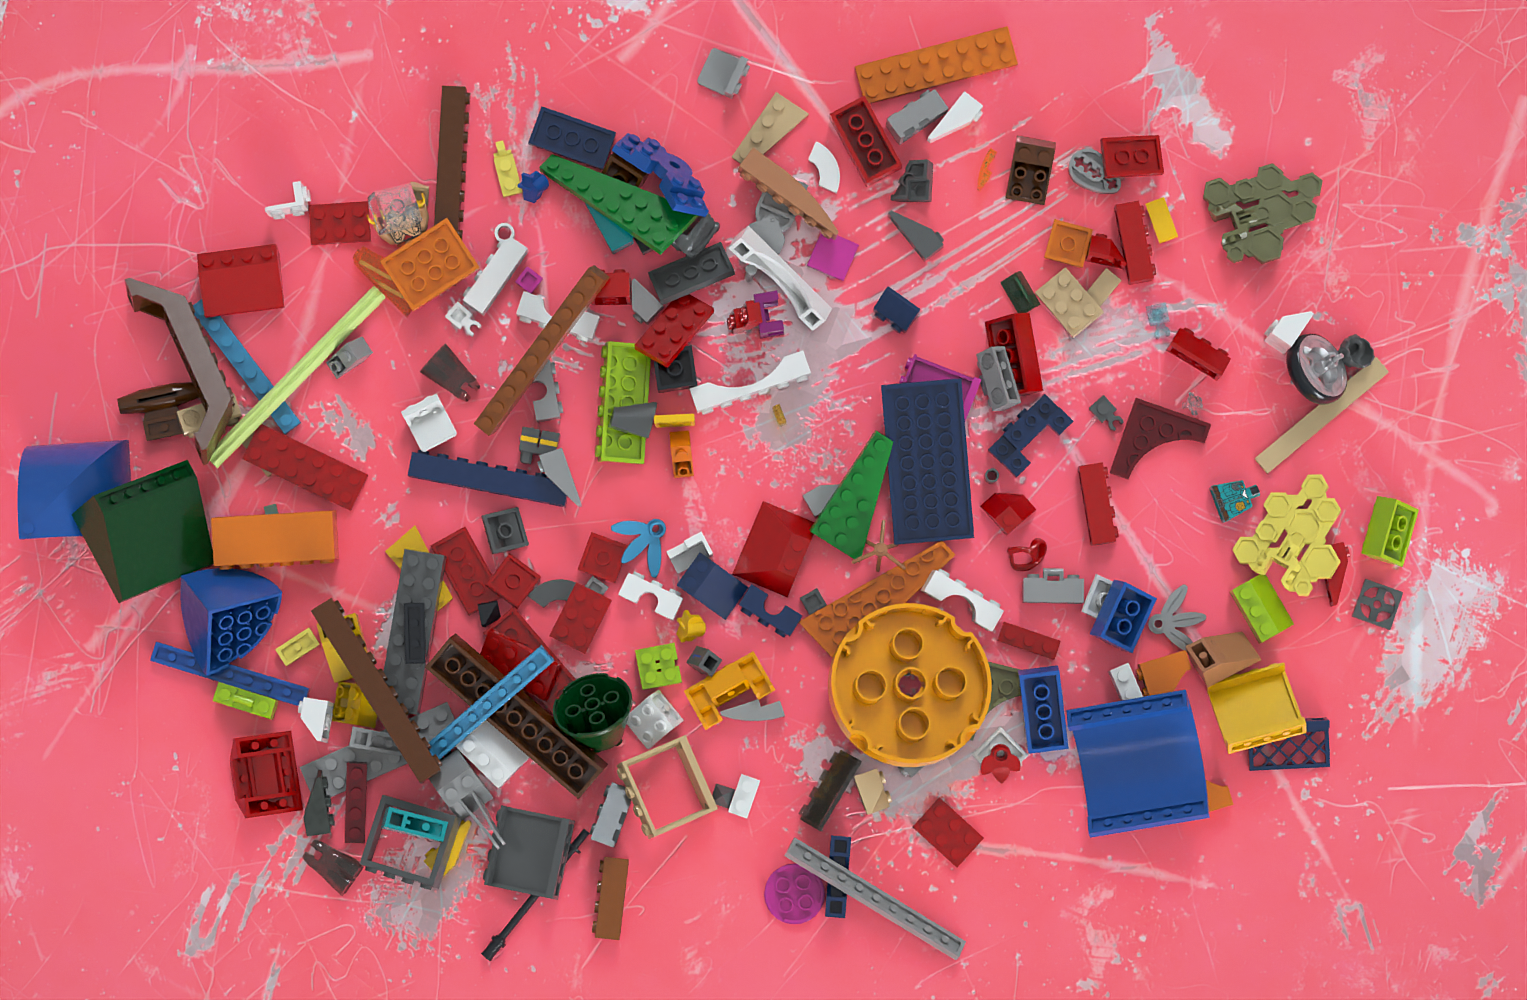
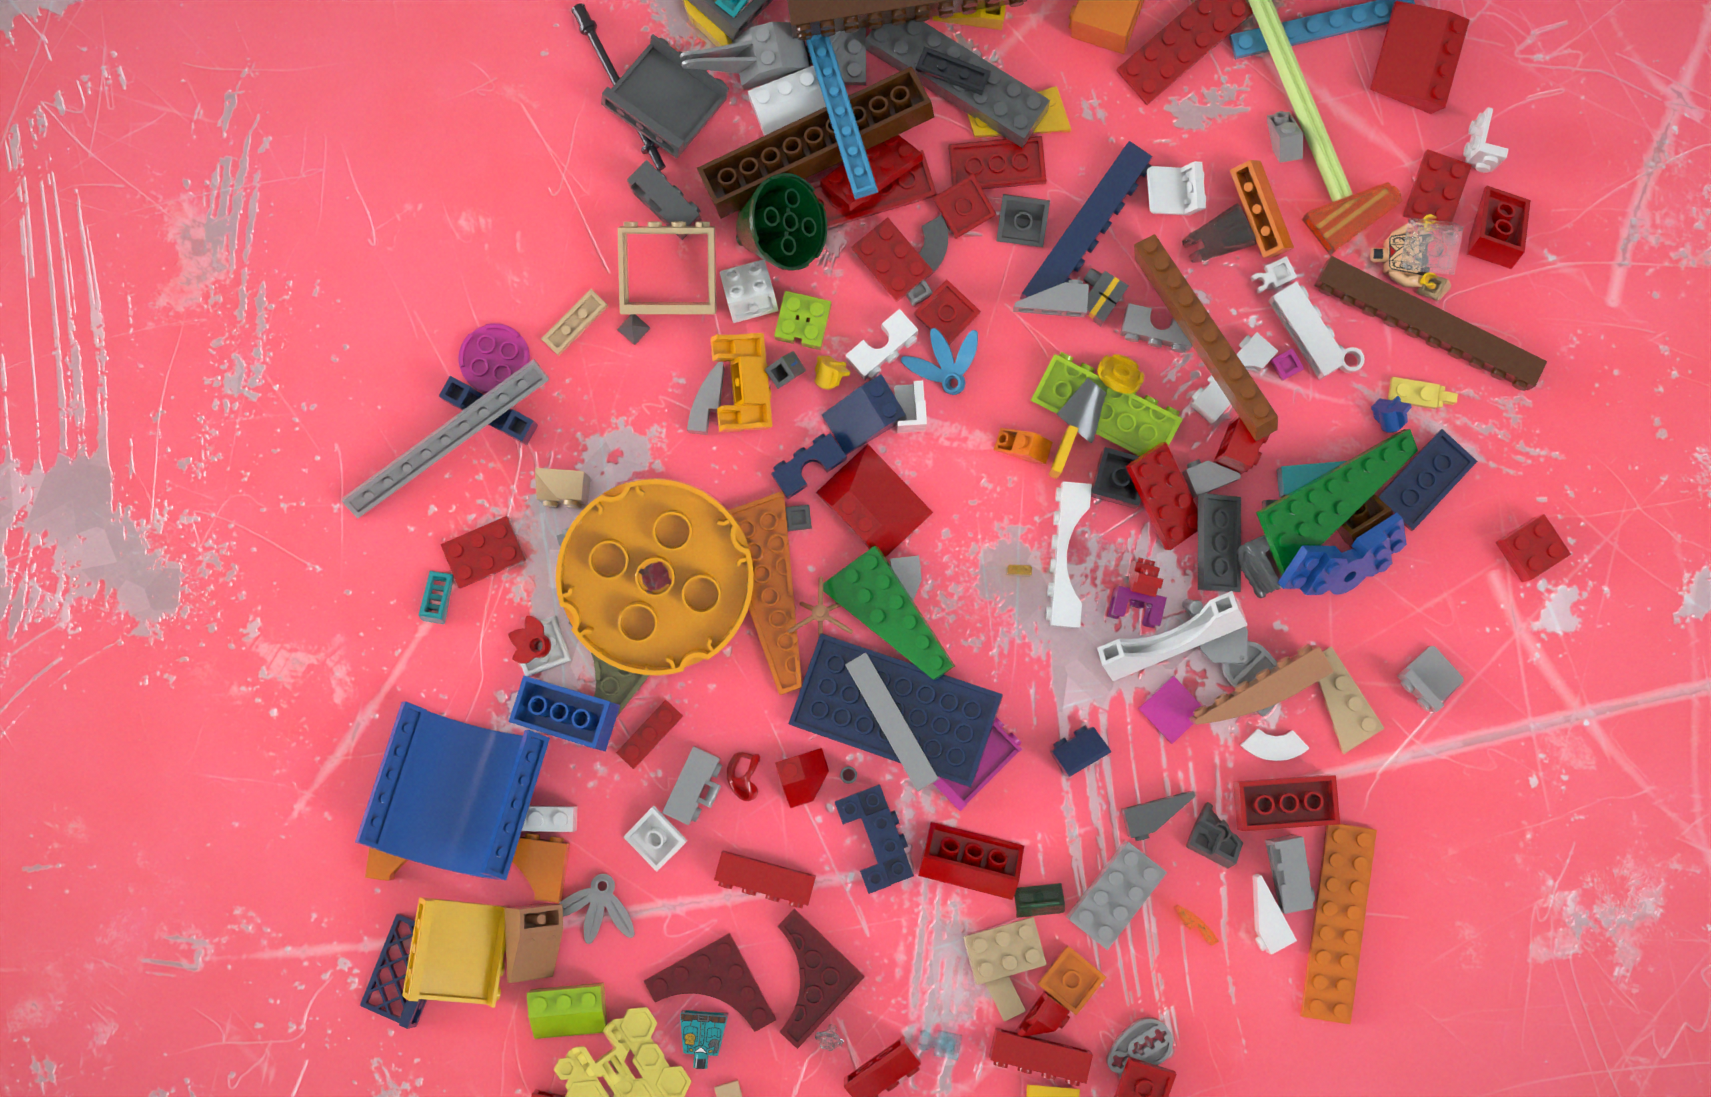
camera: 115 degrees right, 0 degrees up
orange plate [380,218,480,312] -> none
black slope [478,600,501,627] -> none
dark orange brick [592,857,629,940] -> none
white plate [728,774,760,818] -> none
clear smoke slope [798,750,862,832] -> none
white arch [921,569,1004,632] -> none
light grey piece [976,346,1021,411] -> none
reddish brown slope [1005,135,1056,205] -> none
dark grey plate [1089,395,1124,431] -> none
blue brick [1090,580,1157,653] -> none
none -> teal slope [418,571,454,625]
none -> tan tile [541,289,609,356]
none -> dark red plate [644,933,776,1032]
none -> light grey tile [845,653,939,792]
none -> light grey brick [1066,840,1167,950]
none -> yellow tile [1097,354,1144,394]
none -> orange brick [1230,160,1294,258]
none -> red slope [1467,185,1531,269]
none -> red brick [1495,514,1571,582]

